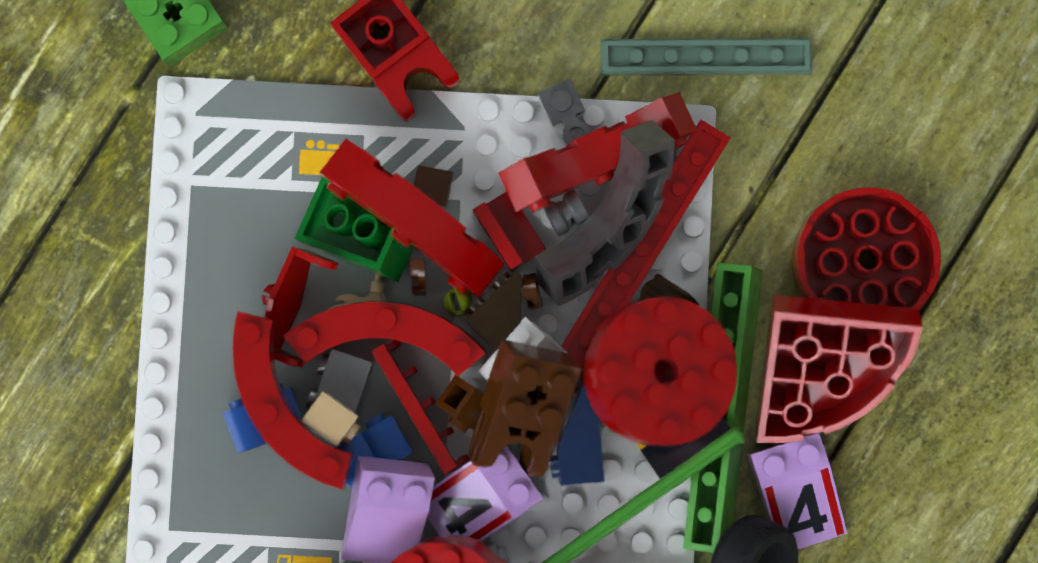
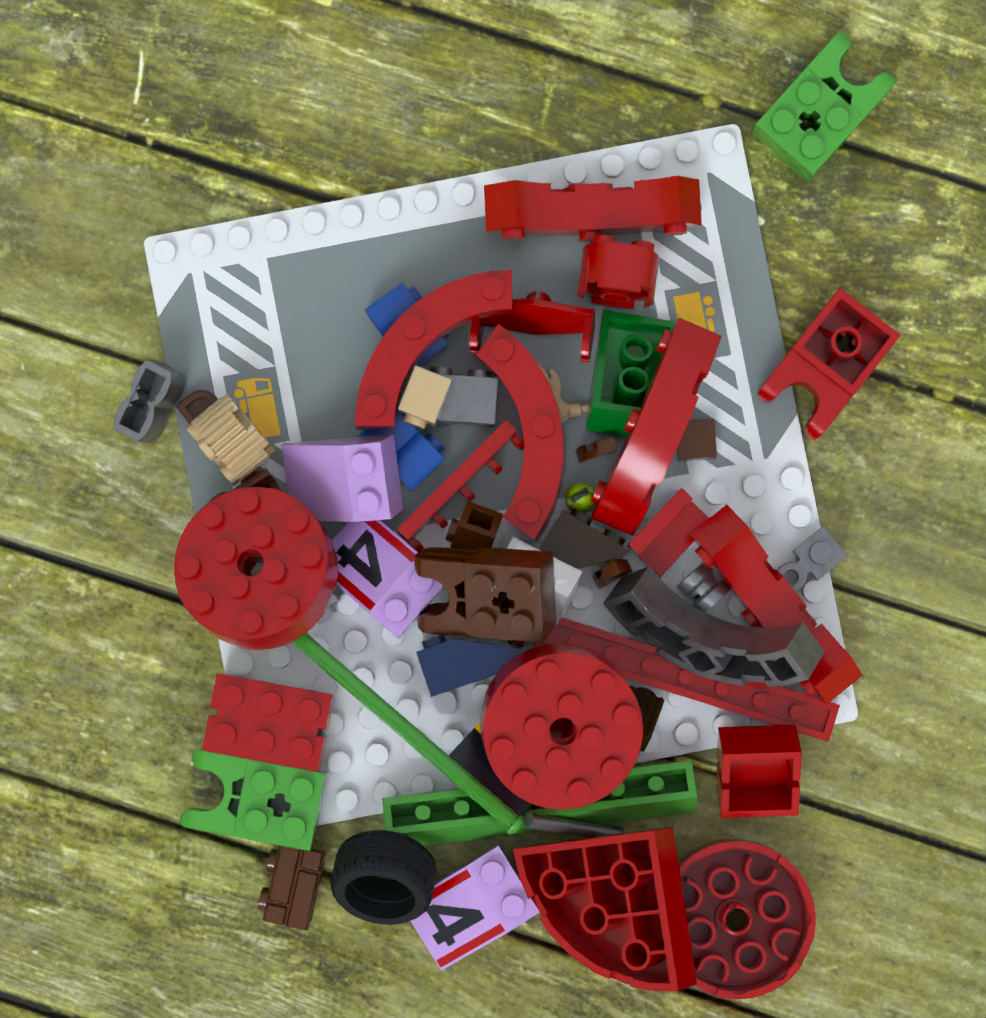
camera: 75 degrees right, 0 degrees up
sand green tile [601,38,812,76] -> none
none -> red brick [484,176,702,242]
none -> flat silver bar [524,813,624,837]
none -> red brick [577,235,659,309]
none -> red piece [716,725,802,818]

